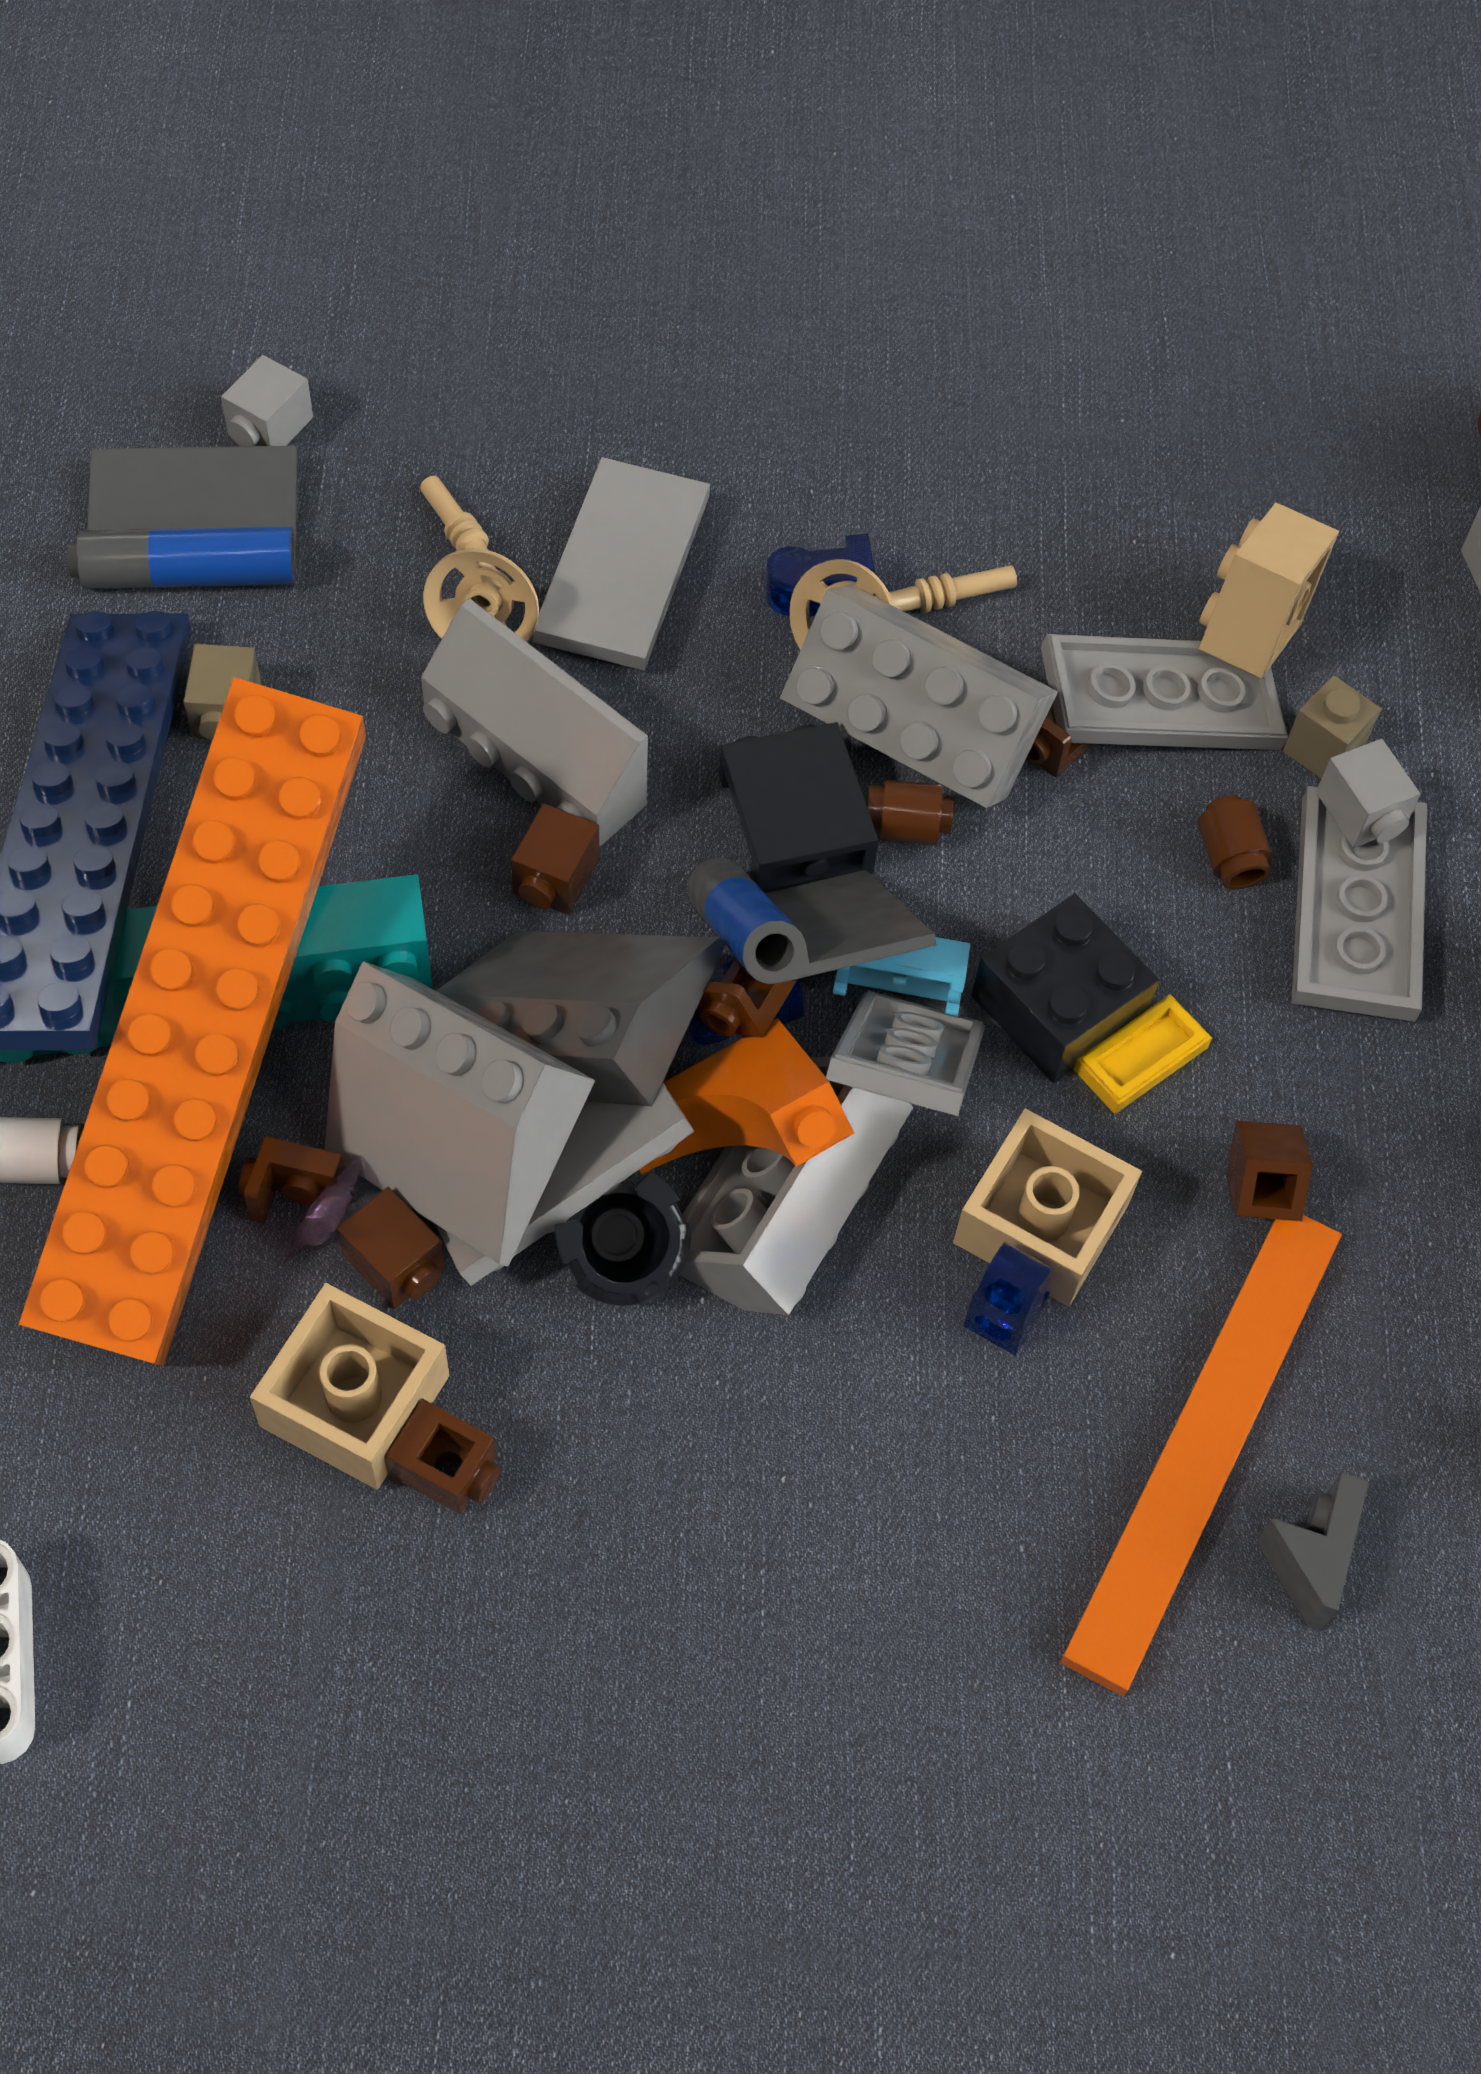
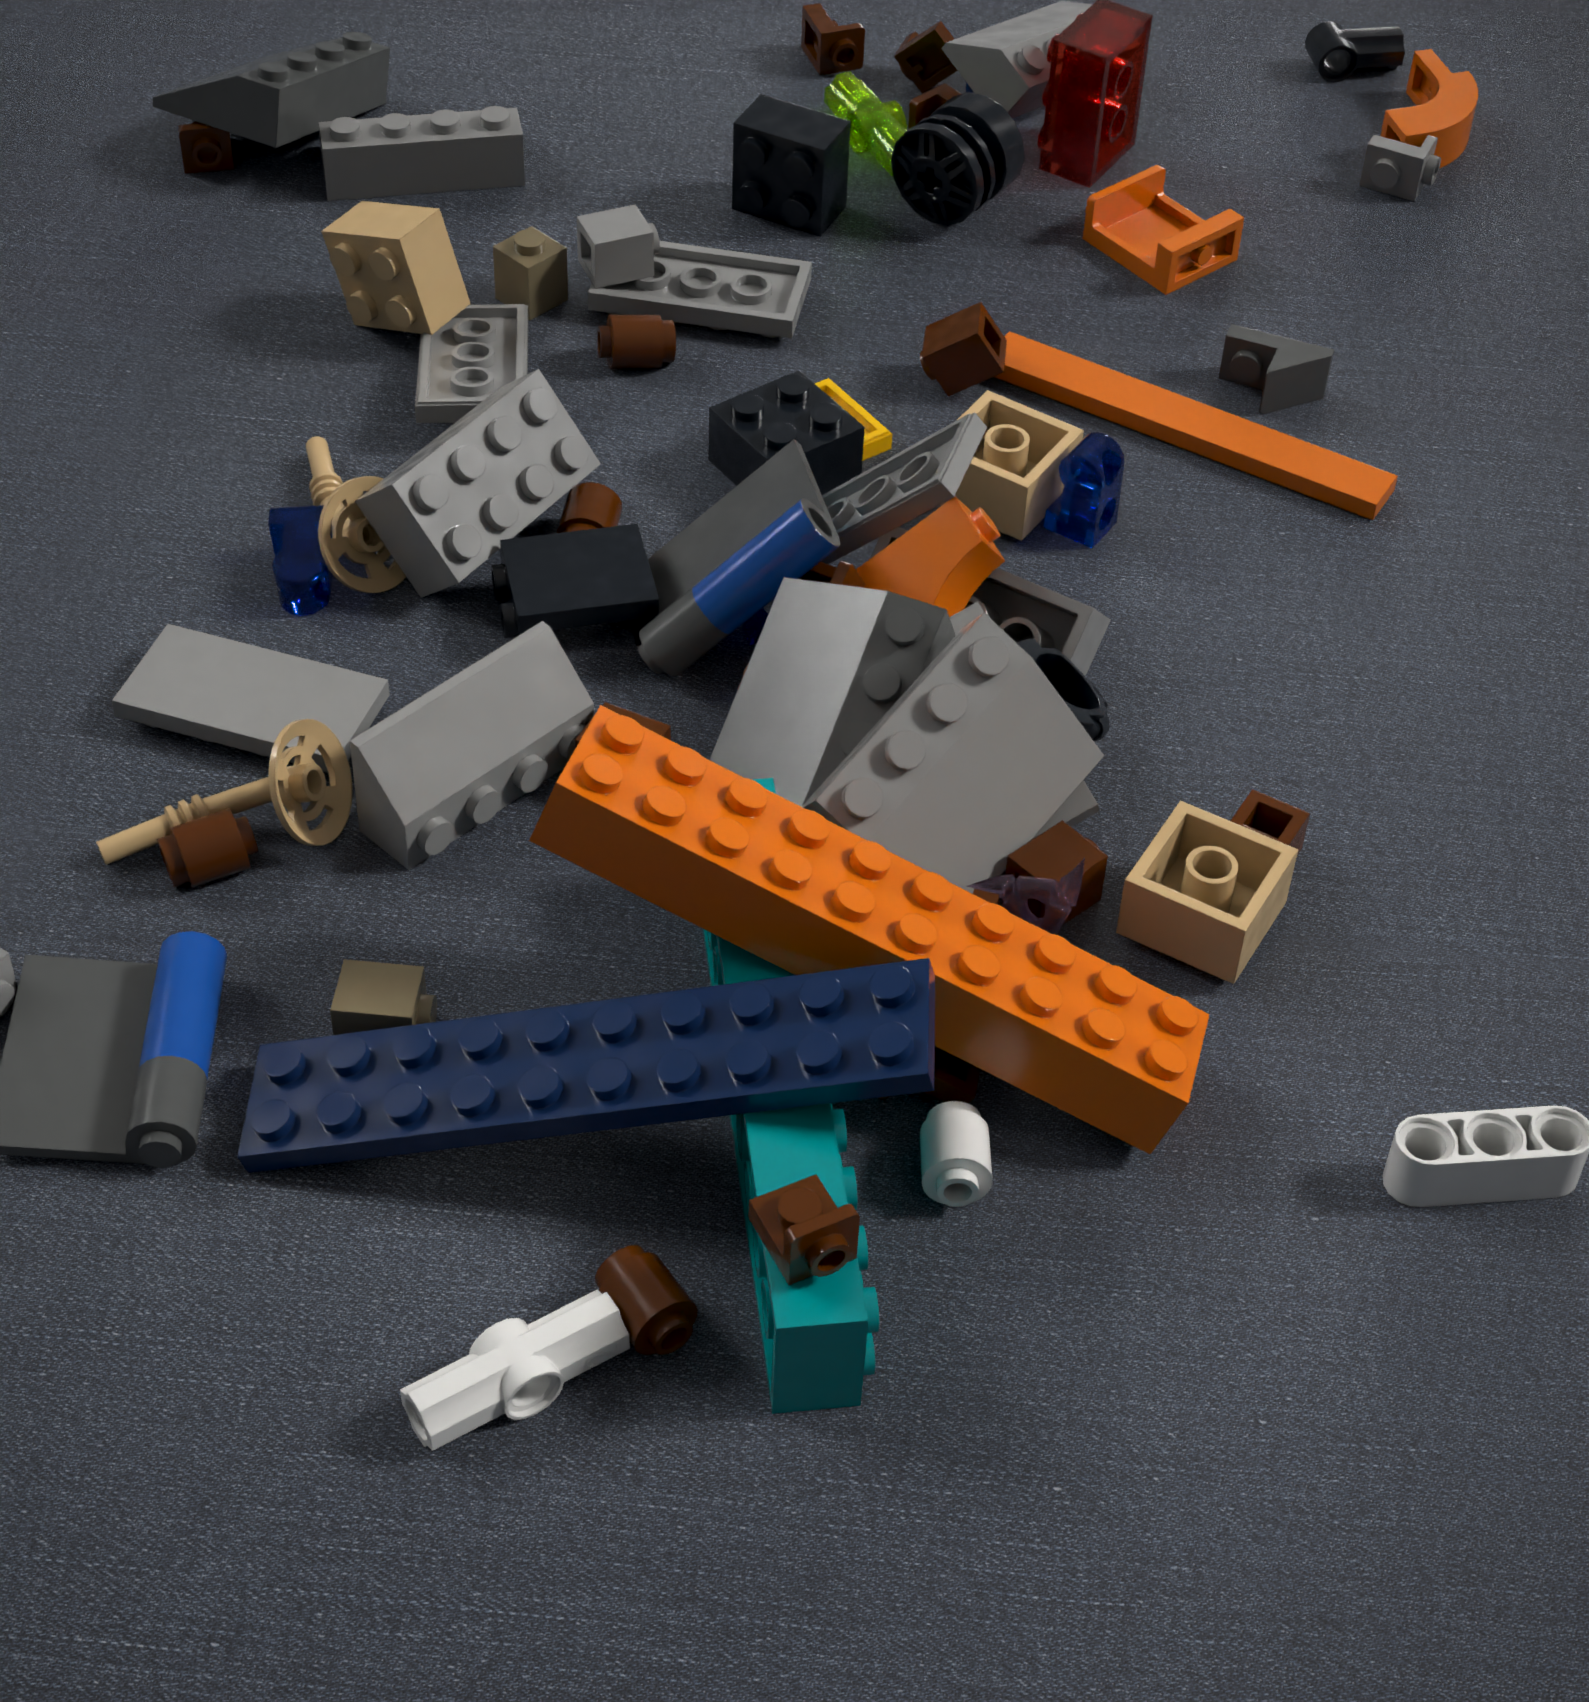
camera: 85 degrees left, 15 degrees down
none -> reddish brown brick [157,808,259,888]

